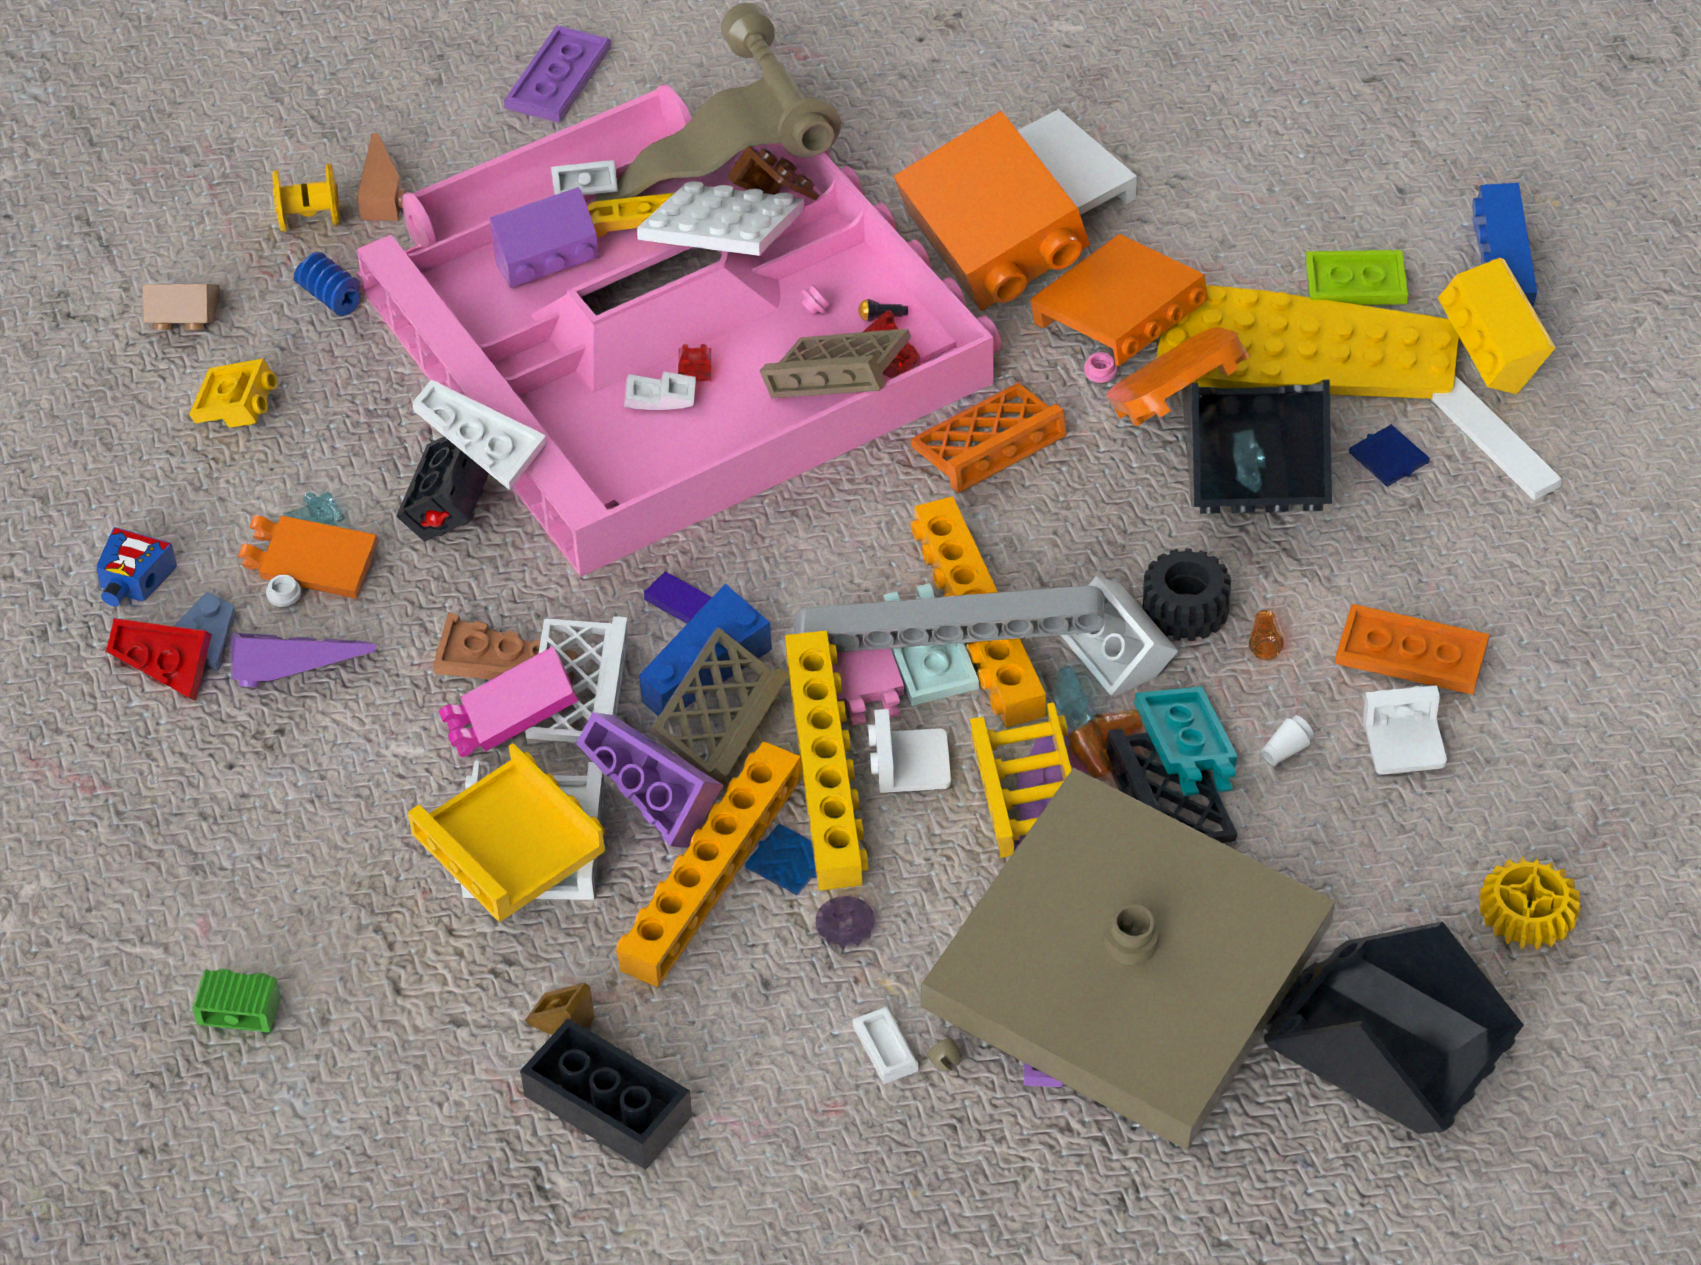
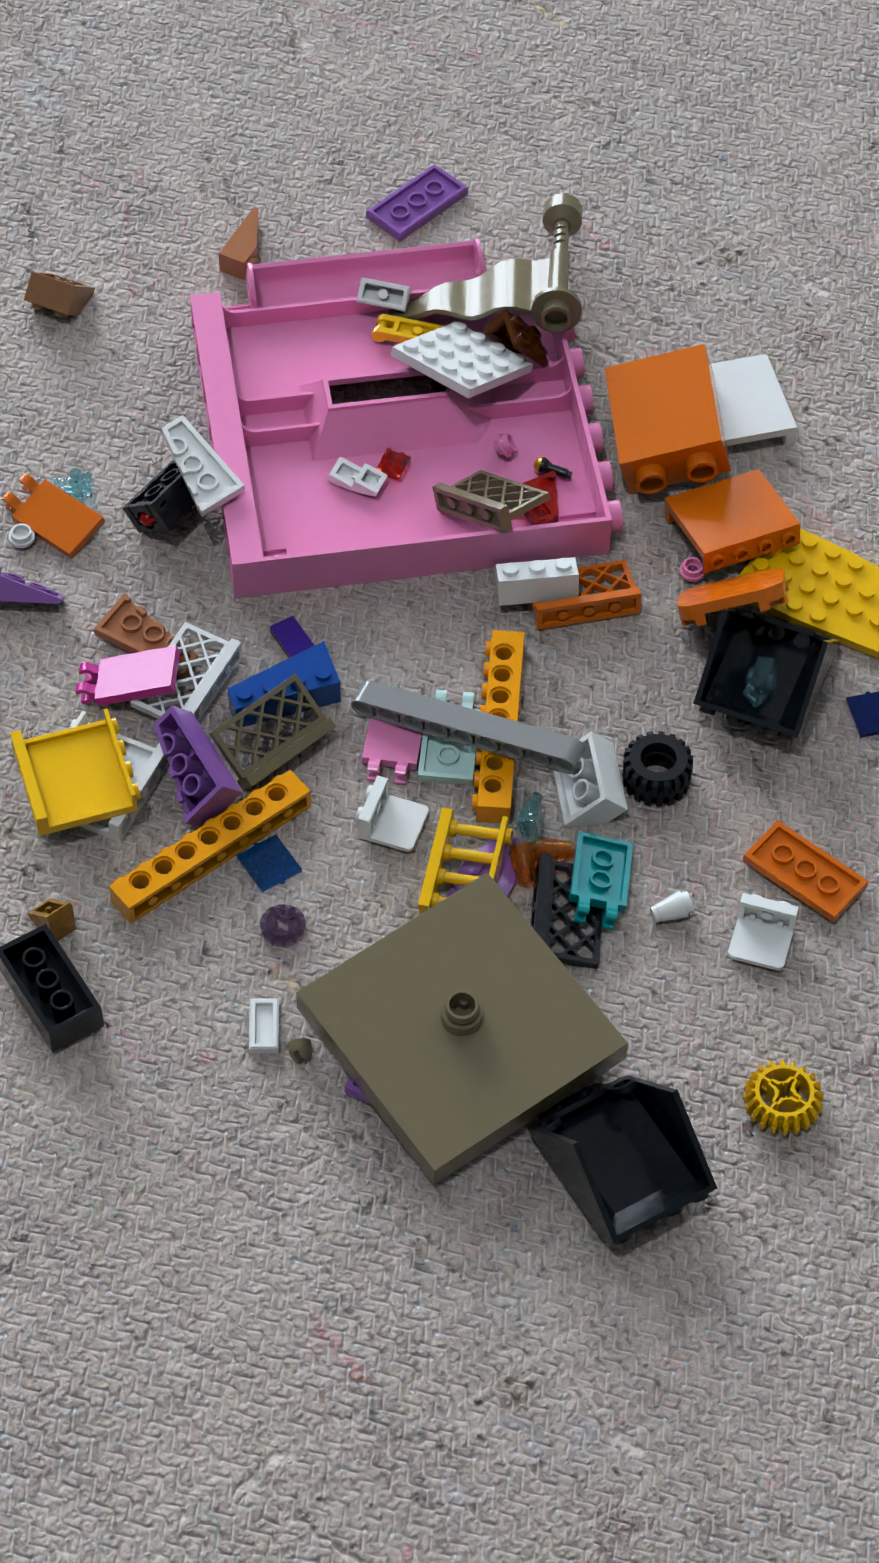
camera: 20 degrees right, 5 degrees up
yellow plate [189,358,277,428] -> none
yellow hose [272,164,340,232] -> none
blue piece [293,251,360,316] -> none
medium lavender slope [490,187,599,288] -> none
yellow brick [785,630,868,891] -> none
clear orange cone [1249,610,1284,660] -> none
none -> white slope [493,557,579,606]

